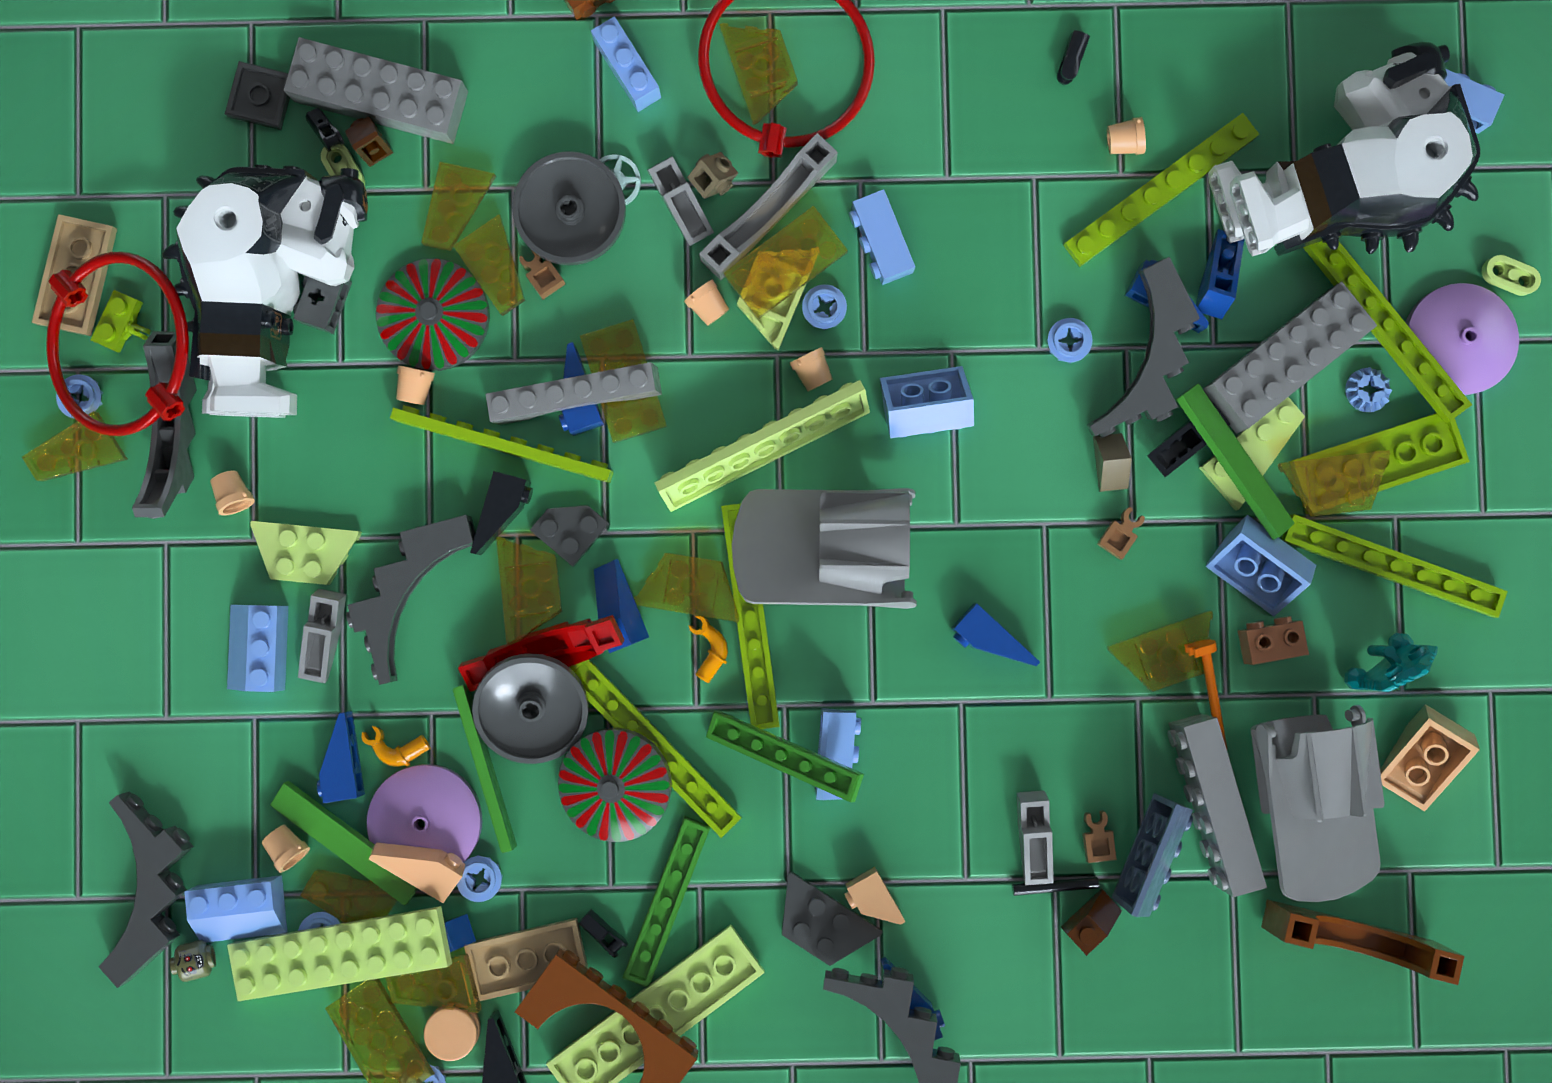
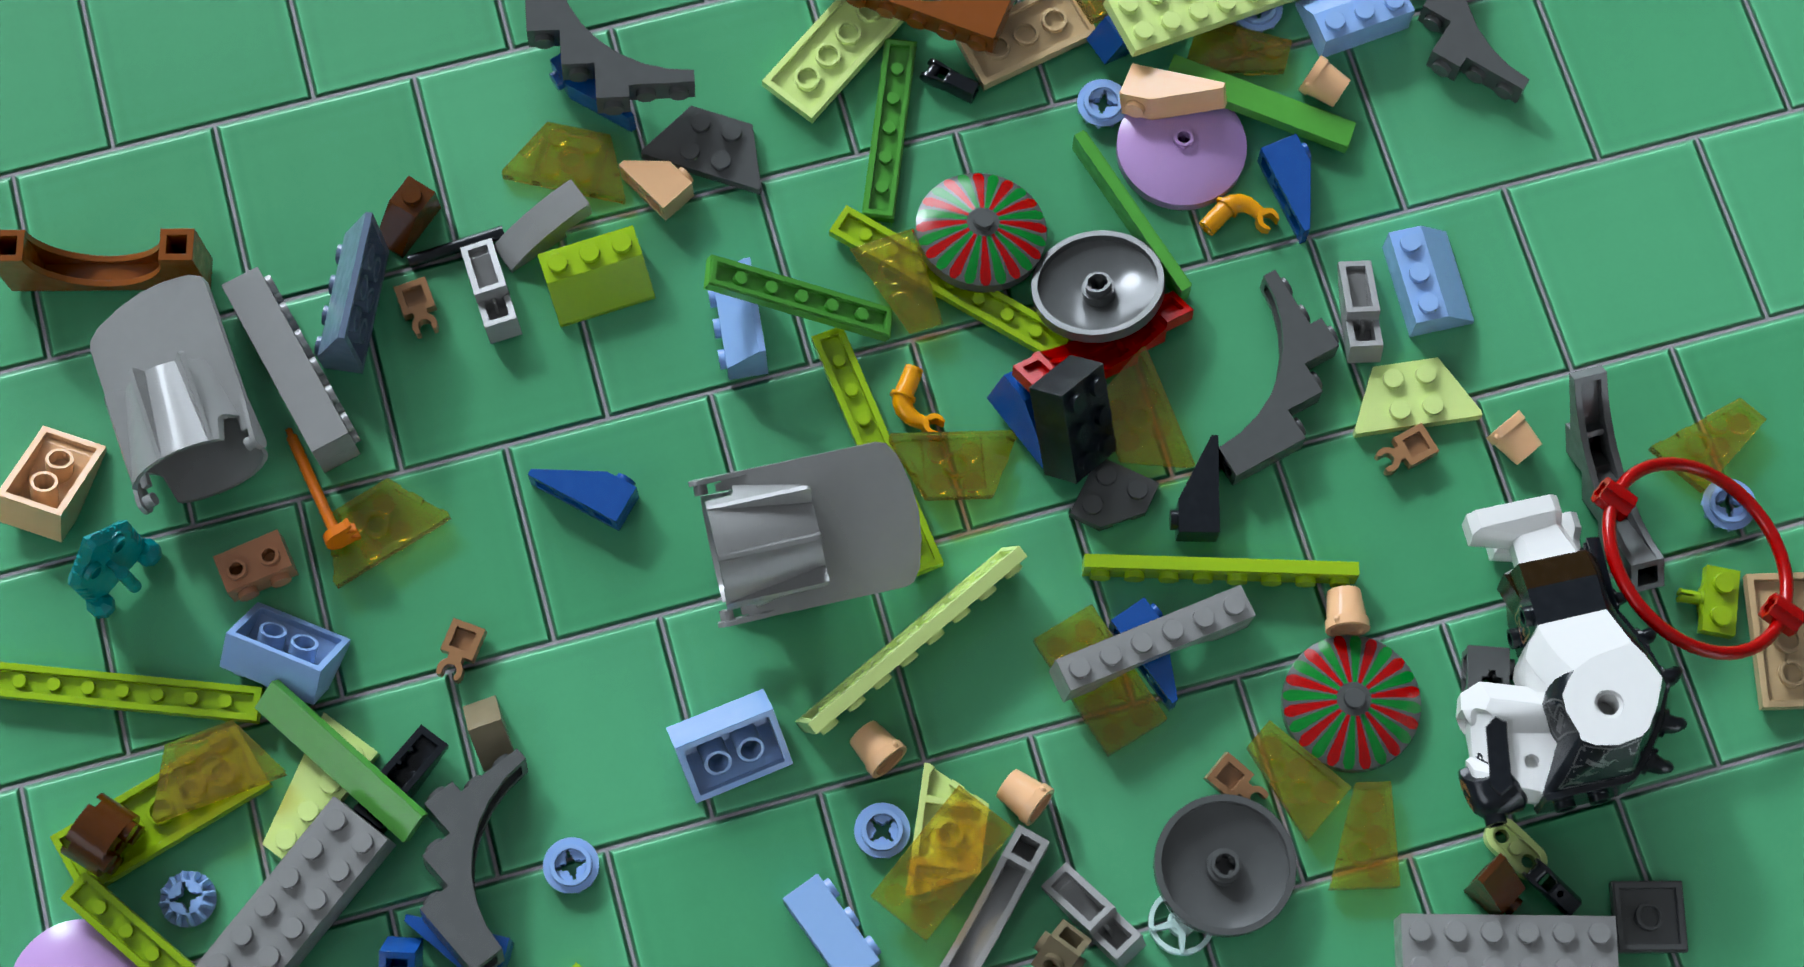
camera: 165 degrees right, 15 degrees down
none -> reddish brown brick [60,793,144,877]
none -> light grey slope [494,179,592,273]
none -> clear yellow wing [502,121,626,204]
none -> lime slope [537,225,656,328]
none -> clear yellow wing [850,229,943,334]
none -> black brick [1029,355,1117,484]
none -> medium nougat plate [1374,423,1440,476]

